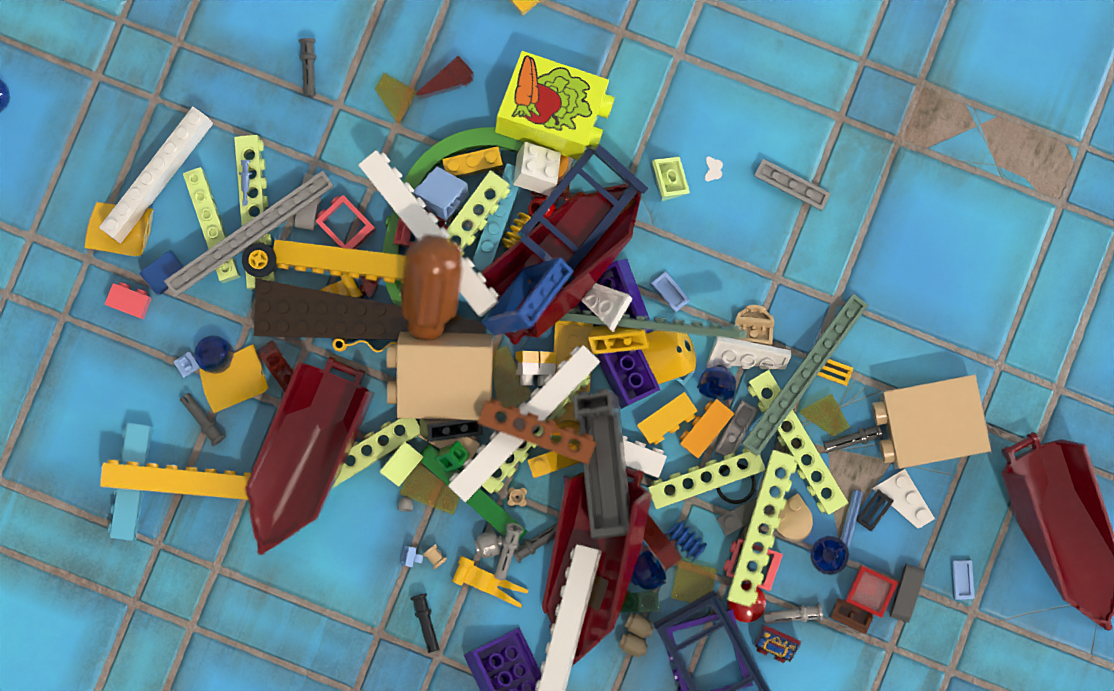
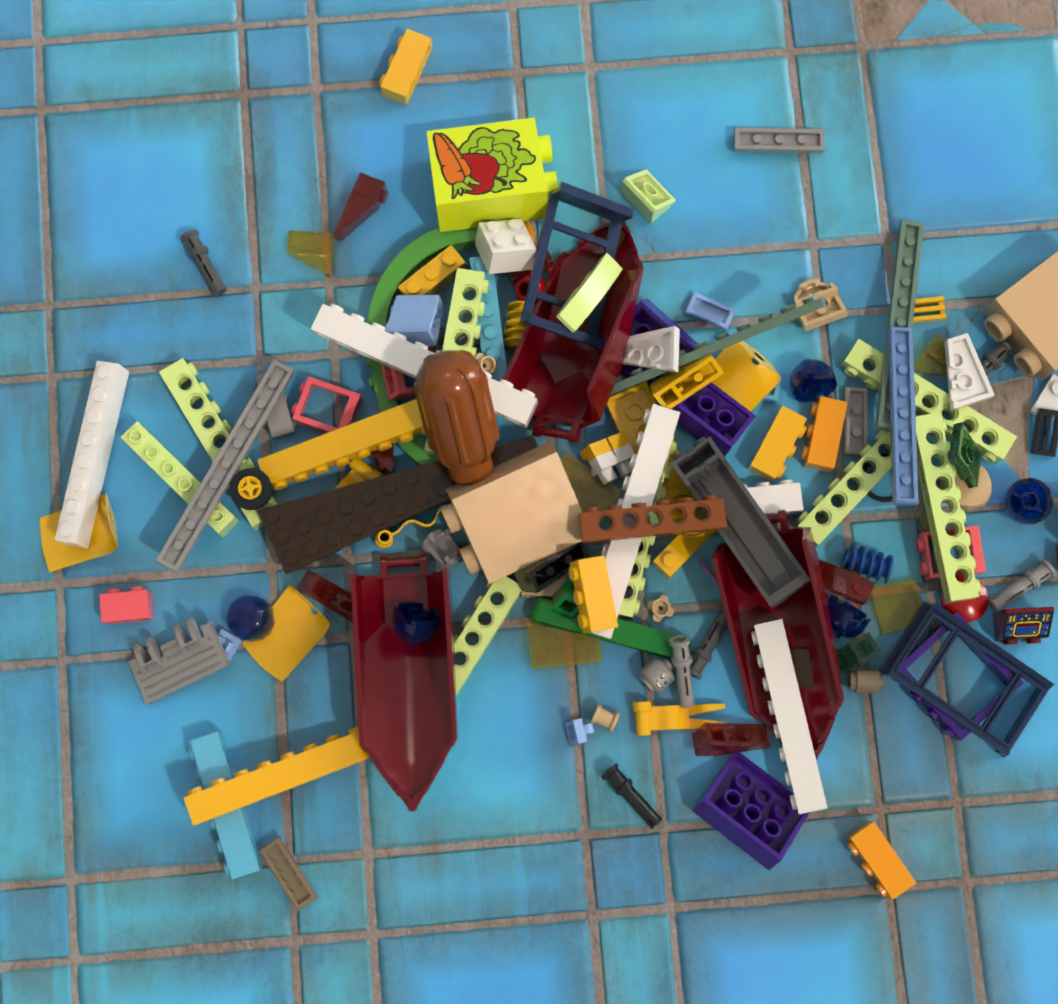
camera: 35 degrees left, 5 degrees down
blue piece [139,250,183,296] -> none
dark grey pin [180,393,226,446] -> none
medium blue piece [239,160,252,206] -> none
yellowish green slope [380,442,423,487] -> none
light grey hinge [397,497,413,512] -> none
blue window [481,257,573,336] -> none
dark tan brick [618,633,648,658] -> none
white sticker [705,157,723,181] -> none
white wing [706,337,791,369] -> none
dark grey slope [716,496,773,536] -> none
medium blue axle [839,490,863,546] -> none
none -> light grey hinge [128,617,231,705]
none -> dark tan plate [259,836,318,912]
none -> clear blue cylinder [392,601,441,645]
none -> light grey piece [422,529,463,571]
none -> tan plate [475,353,496,376]
none -> yellowish green slope [556,253,623,333]
none -> yellow brick [569,555,618,634]
none -> clear red slope [691,723,771,756]
none -> medium blue tile [888,326,918,507]
none -> white wing [944,333,995,411]
none -> clear green plate [948,422,981,488]

